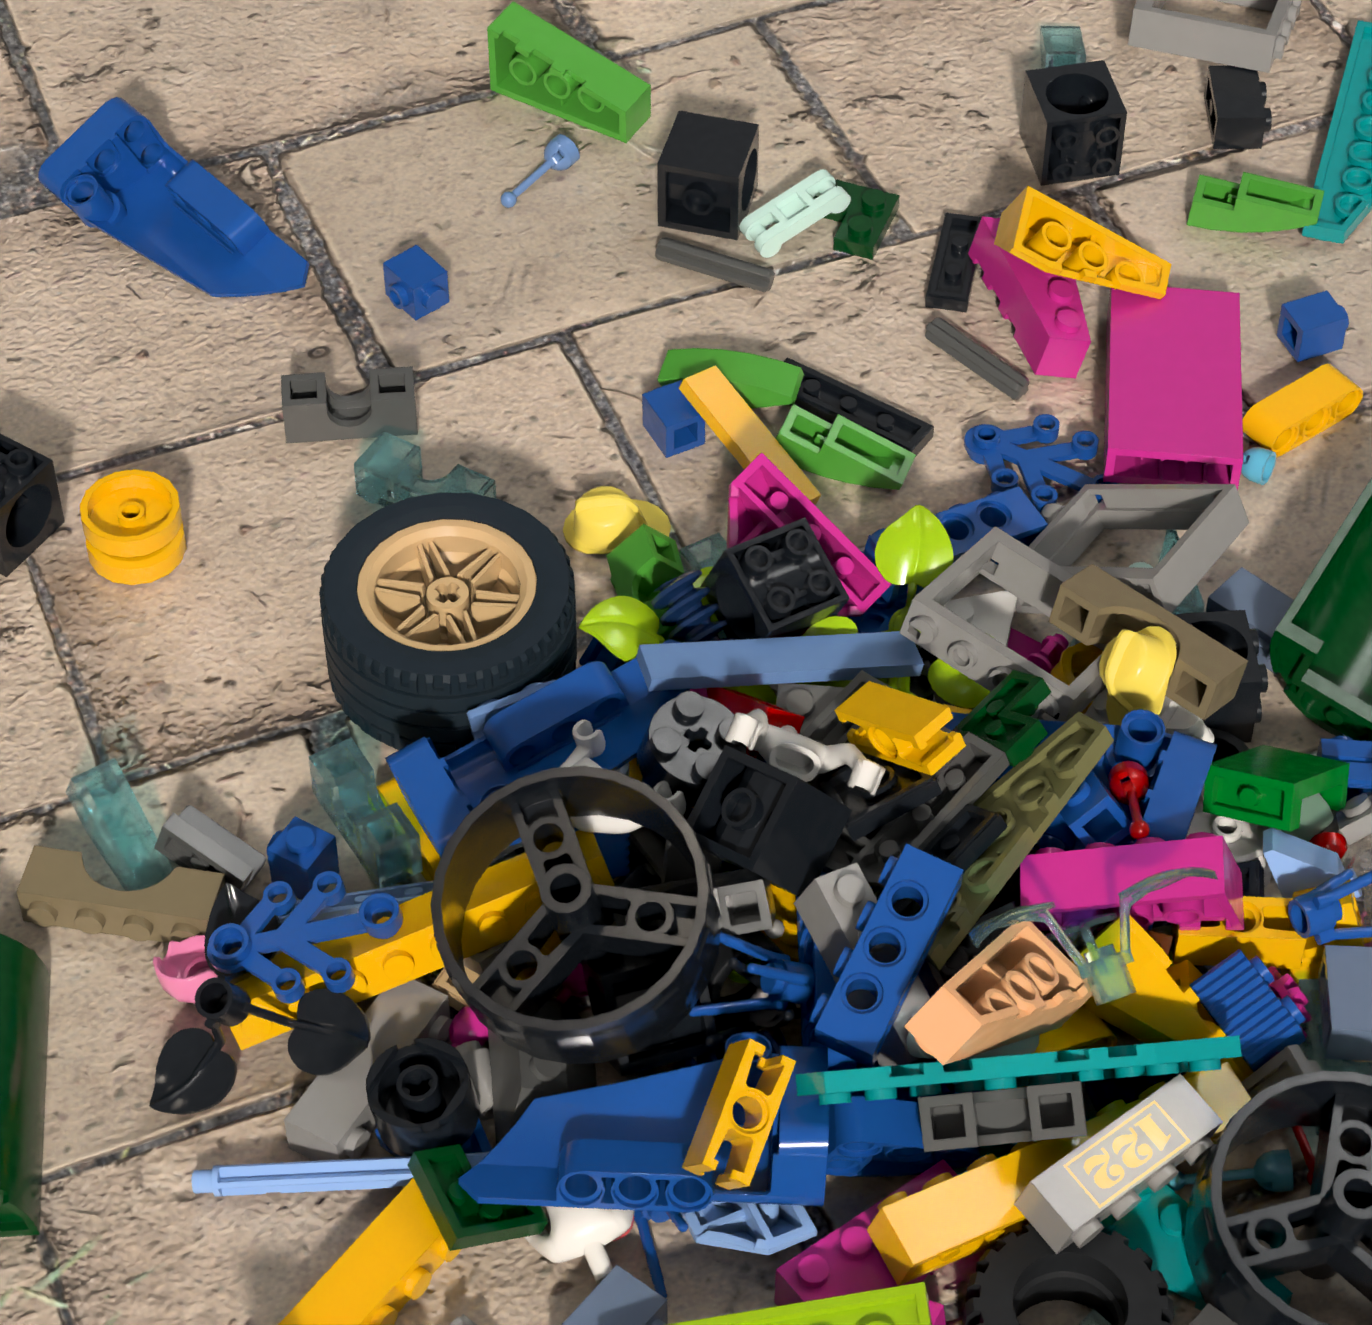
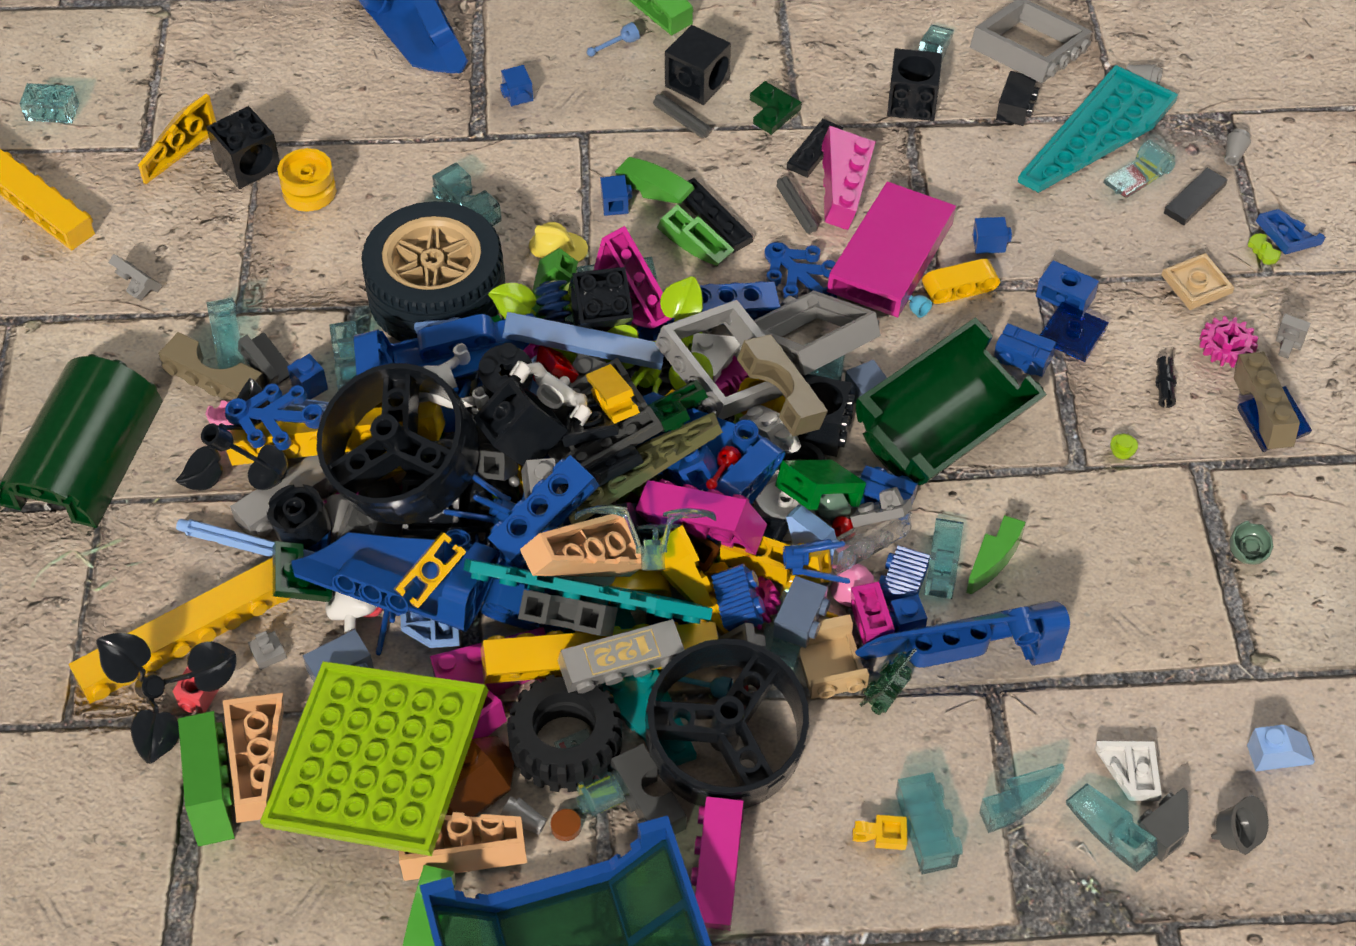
camera: 20 degrees right, 5 degrees up
dark grey arch [281,366,418,443] -> none
yellow tile [678,365,821,505] -> none
light aqua plate [739,169,851,258] -> none
yellow wedge [994,186,1171,300] -> none
light yellow piece [1099,626,1177,725] -> none
bright green slope [1187,172,1324,233] -> none

